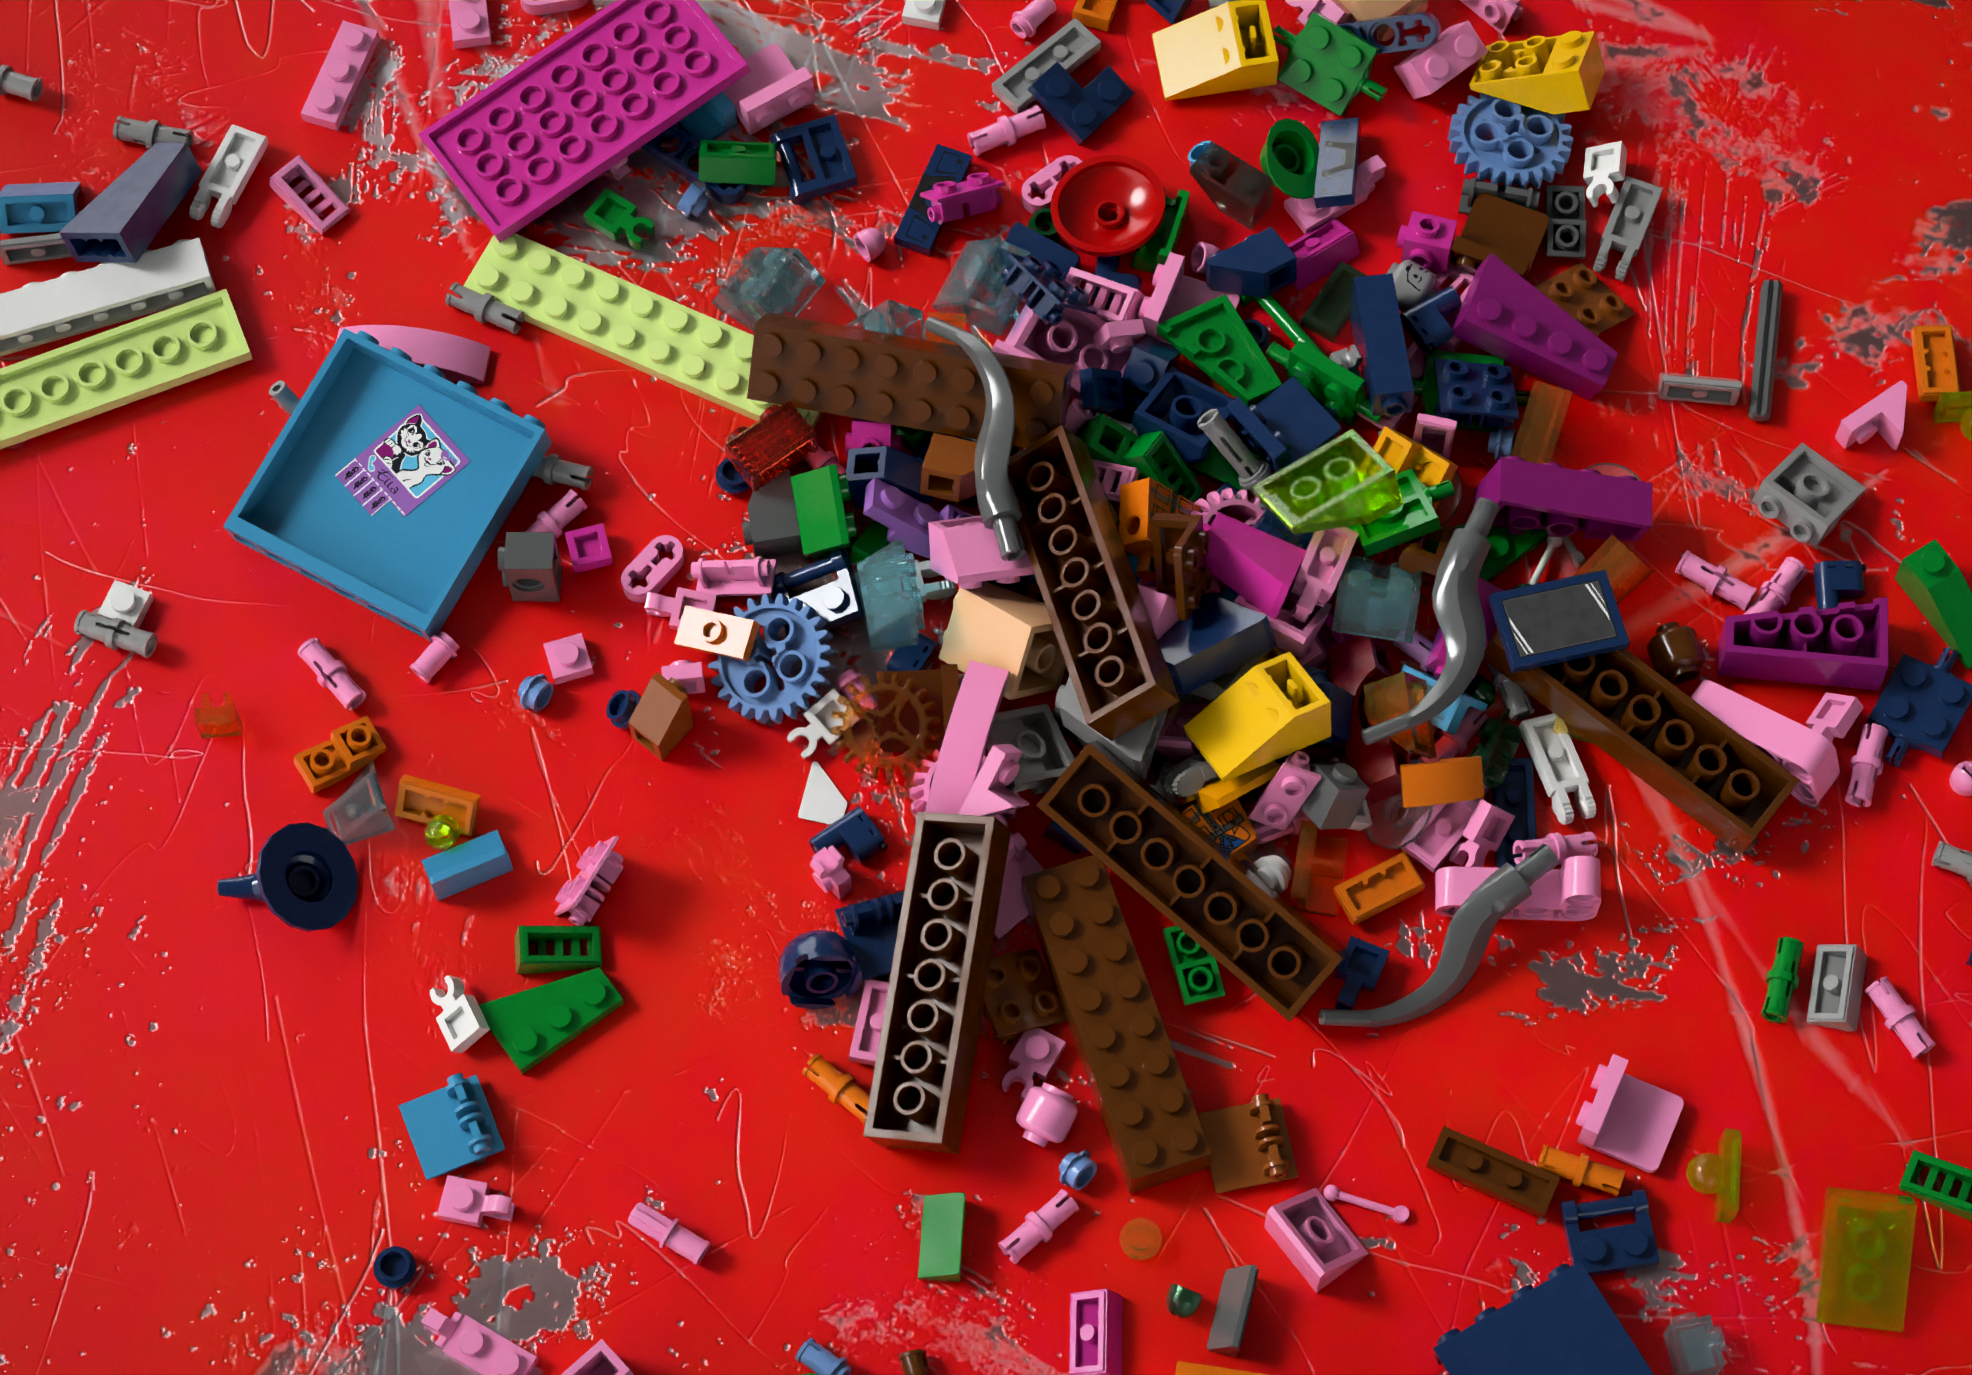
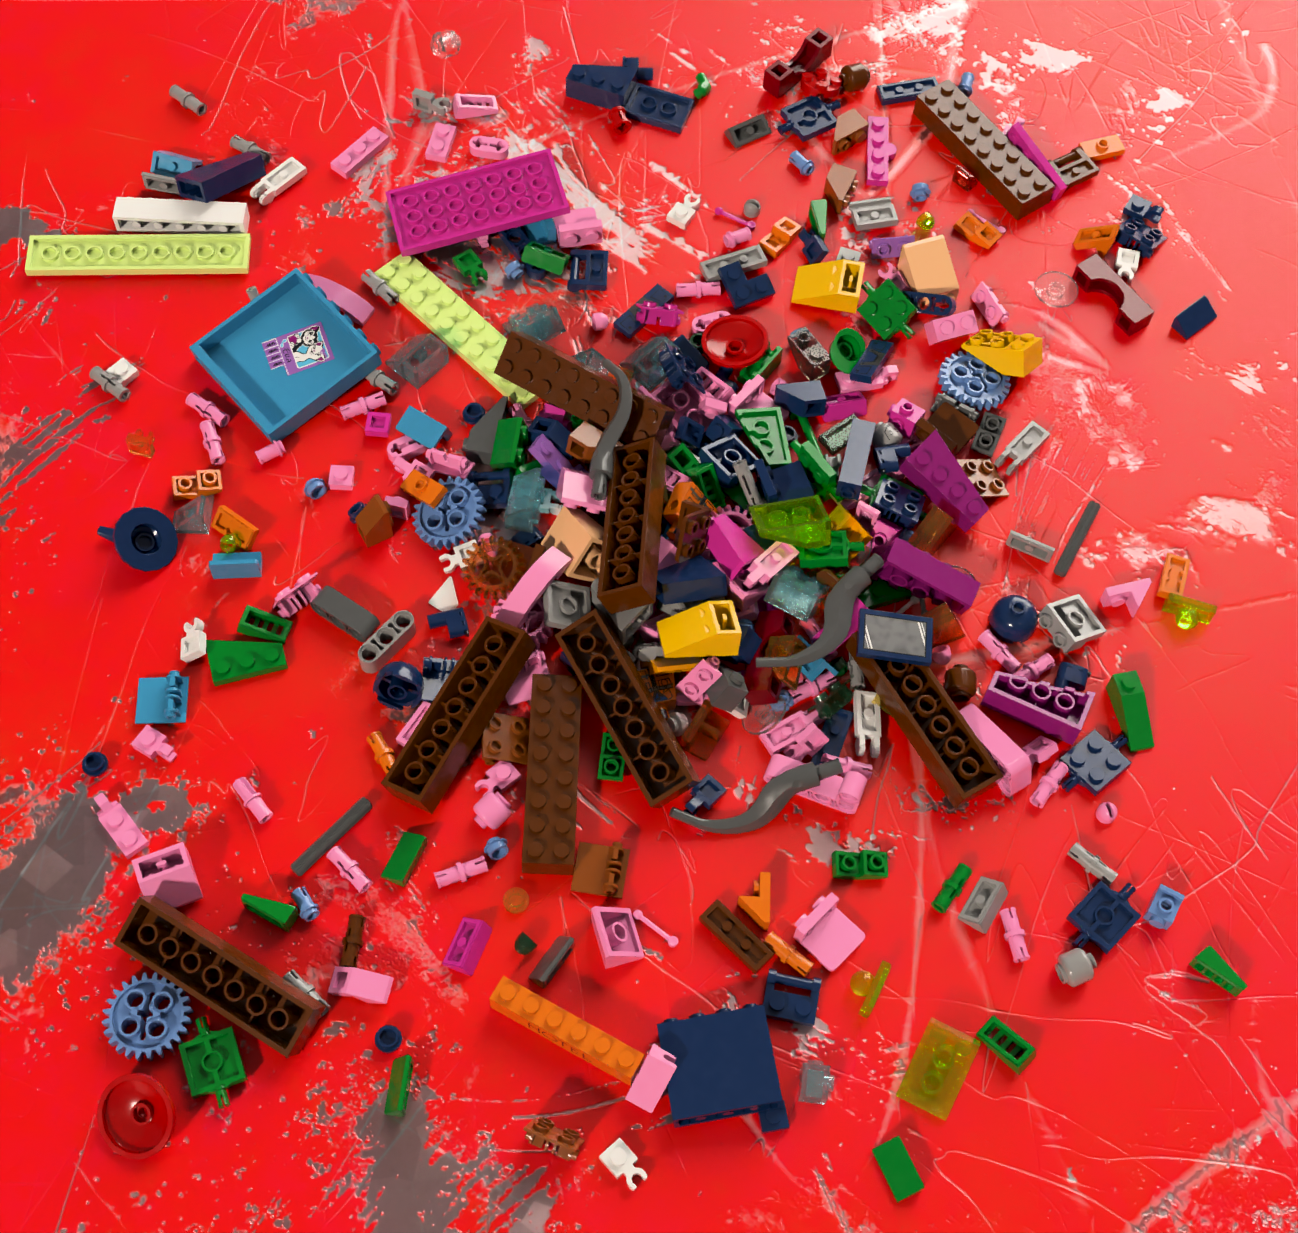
camera: 15 degrees right, 5 degrees down
bright pink slope [270,155,351,235] -> none
dark grey brick [498,532,563,602] -> none
clear red brick [725,401,818,492] -> none
bright pink plate [810,845,852,900] -> none
bright pink slope [958,744,1030,816] -> none
orange plate [1333,851,1425,926] -> none
orange slope [1400,756,1484,808] -> none
white plate [1583,141,1627,207] -> none
none -> bright pink pin [185,392,230,428]
none -> dark grey axle [290,797,372,876]
none -> dark grey beam [310,585,380,643]
none -> bright pink pin [326,845,373,894]
none -> light grey beam [358,610,416,674]
none -> clear light blue slope [385,334,449,389]
none -> dark azure panel [396,405,452,449]
none -> orange slope [737,872,771,931]
none -> green slope [832,850,888,880]
none -> dark pink brick [866,517,903,555]
none -> bright pink hinge [932,645,951,665]
none -> dark blue cylinder [988,595,1038,644]

